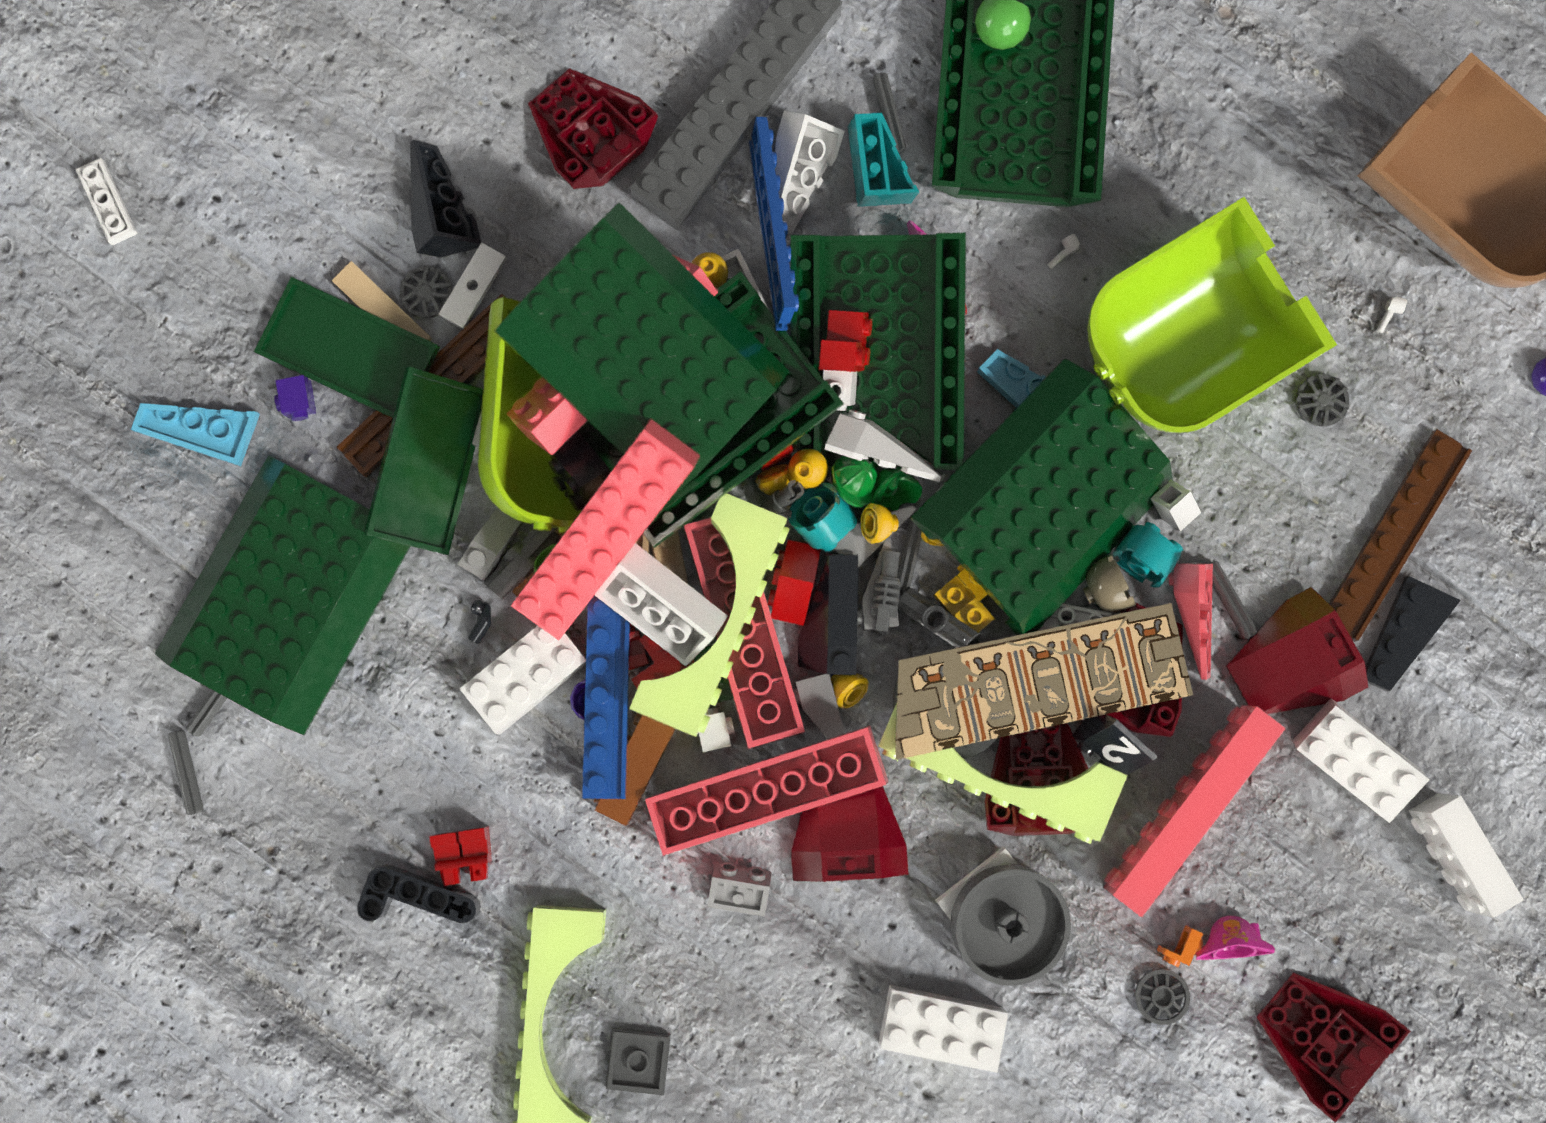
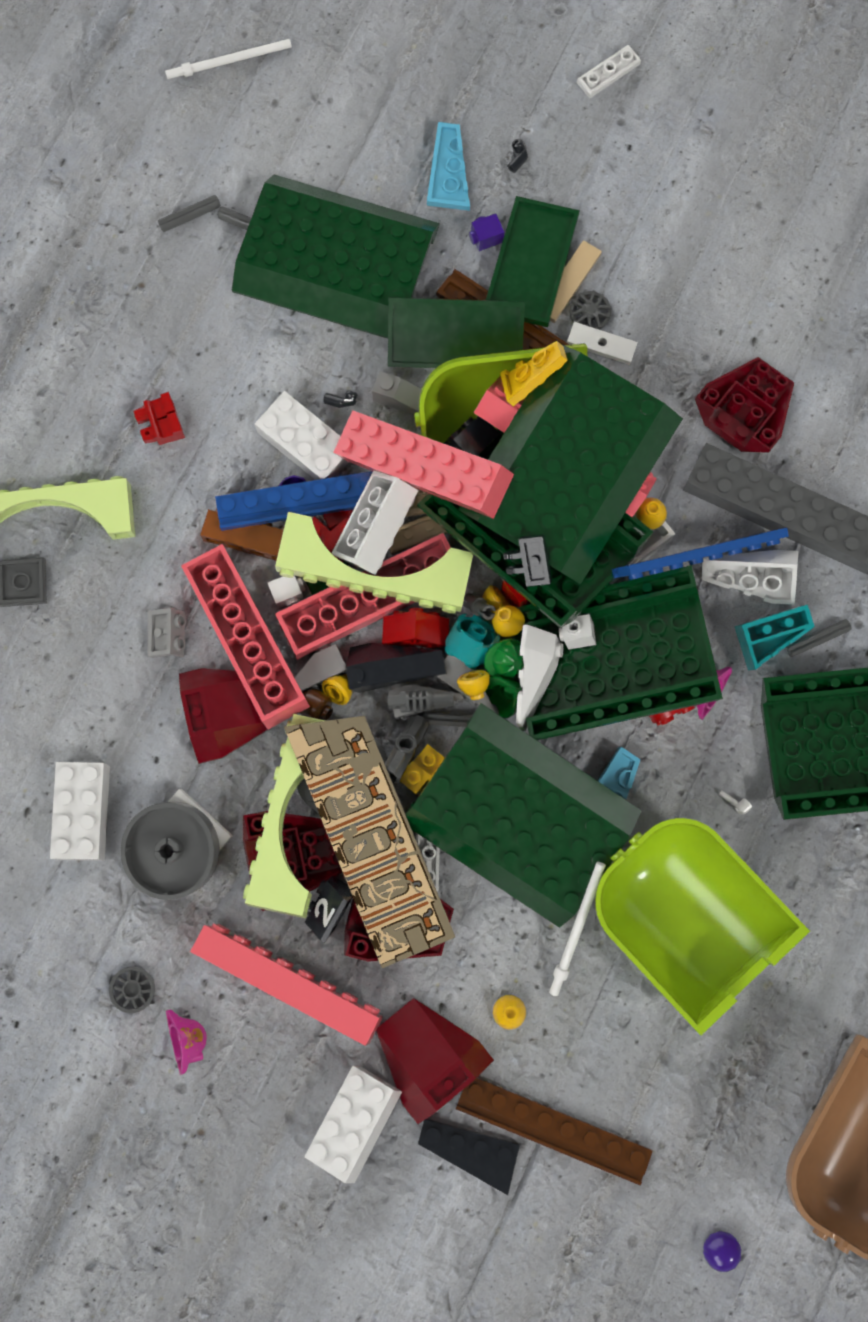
camera: 80 degrees right, 5 degrees down
black beam [357,864,481,923] -> none
black wedge [410,140,481,258] -> none
dark grey piece [483,528,561,600] -> none
red brick [819,310,872,372] -> none
dark tan cylinder [1083,554,1136,613] -> none
teal brick [1113,522,1183,588] -> none
white brick [1151,479,1201,532] -> none
orange bracket [1157,925,1203,967] -> none
coral wedge [1169,563,1213,680] -> none
dark grey axle [1210,561,1258,639] -> none
dark red wedge [1256,973,1411,1123] -> none
dark grey wheel [1295,374,1350,427] -> none
white hand [1376,297,1407,334] -> none
white brick [1408,793,1524,918] -> none
none -> reddish brown head [300,688,333,720]
none -> yellow brick [493,995,526,1030]
none -> yellow wing [500,341,568,407]
none -> hinge [503,534,552,586]
none -> black arm [507,139,528,173]
none -> white bar [549,862,606,996]

